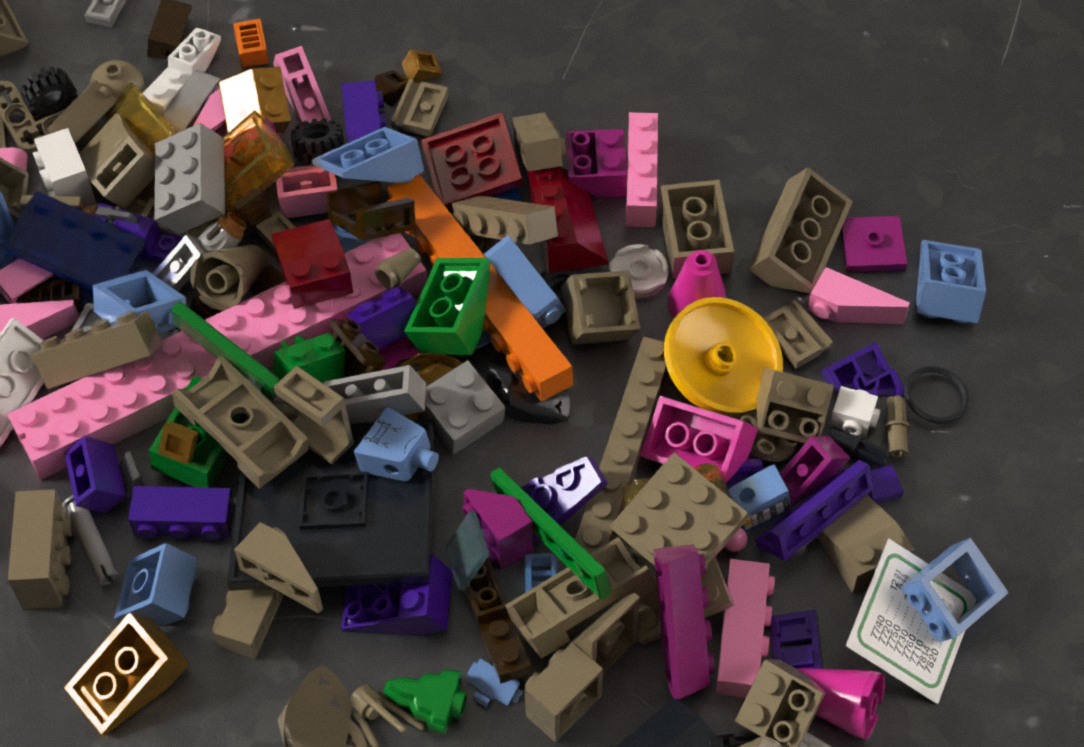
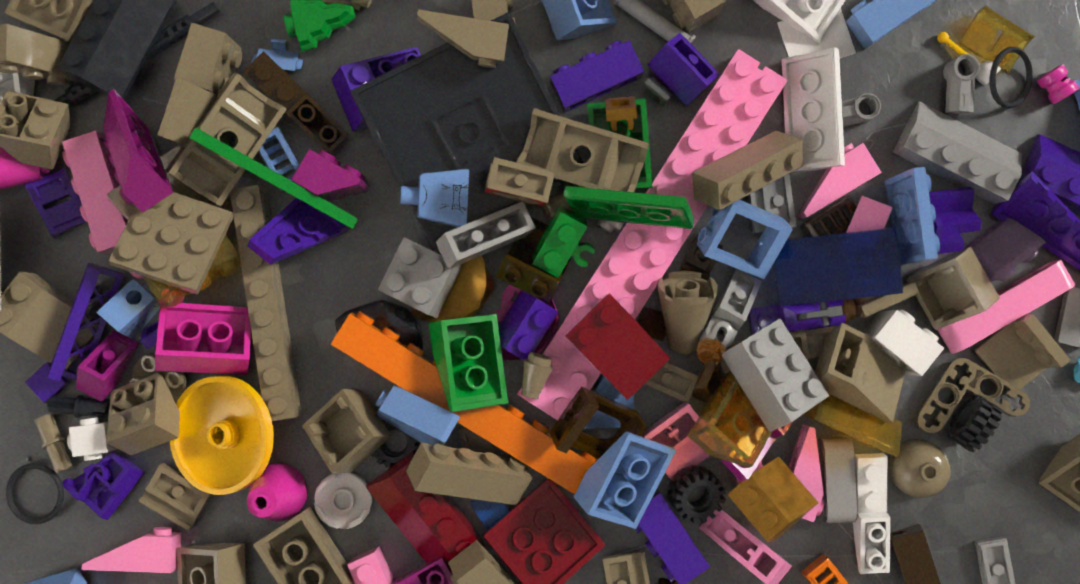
camera: 150 degrees right, 30 degrees up
dark tan brick [45,80,118,144] -> none
clear light blue piece [445,511,489,590] -> none

